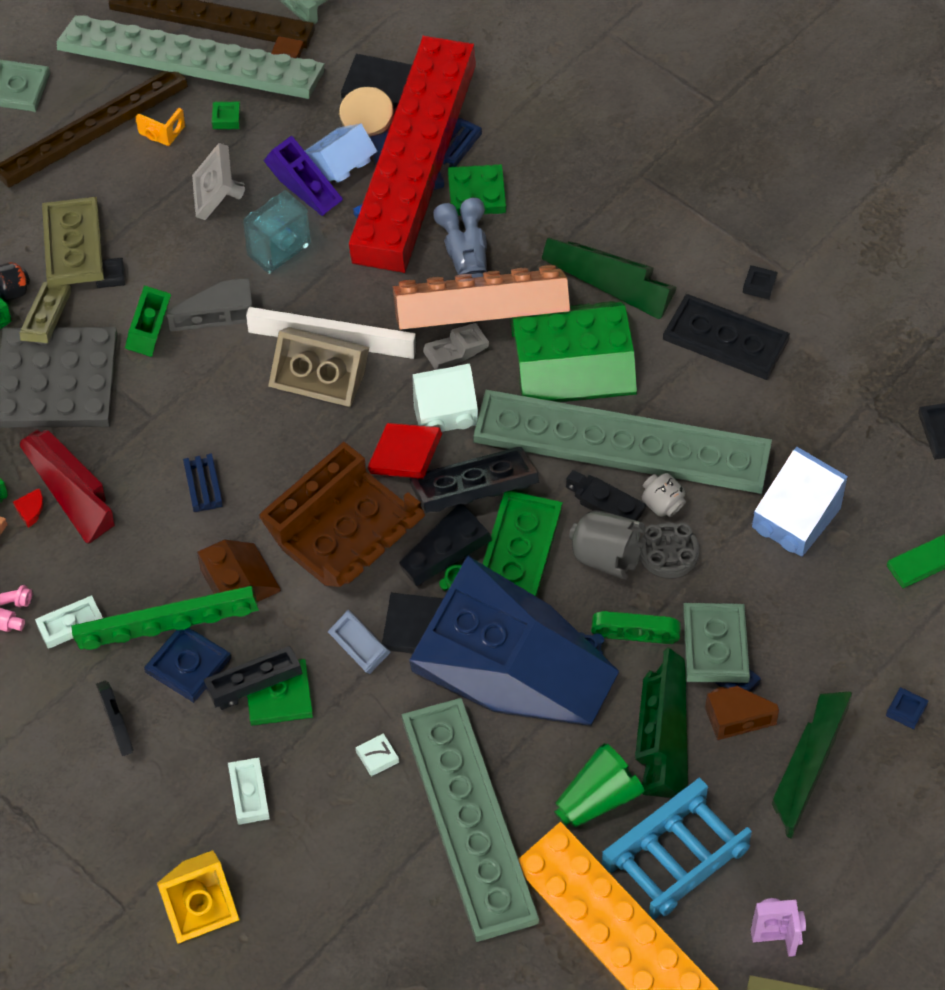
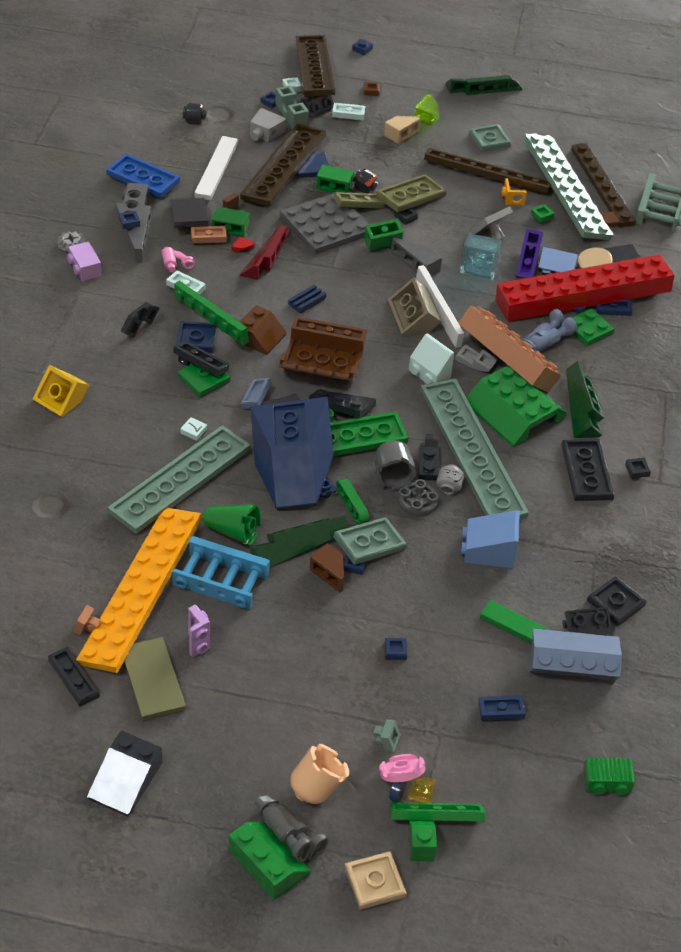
camera: 55 degrees right, 10 degrees down
light aqua plate [228,757,270,825] -> none
red tile [367,423,442,478] -> none
black plate [409,447,539,513] -> none
dark green wedge [772,691,852,839] -> none

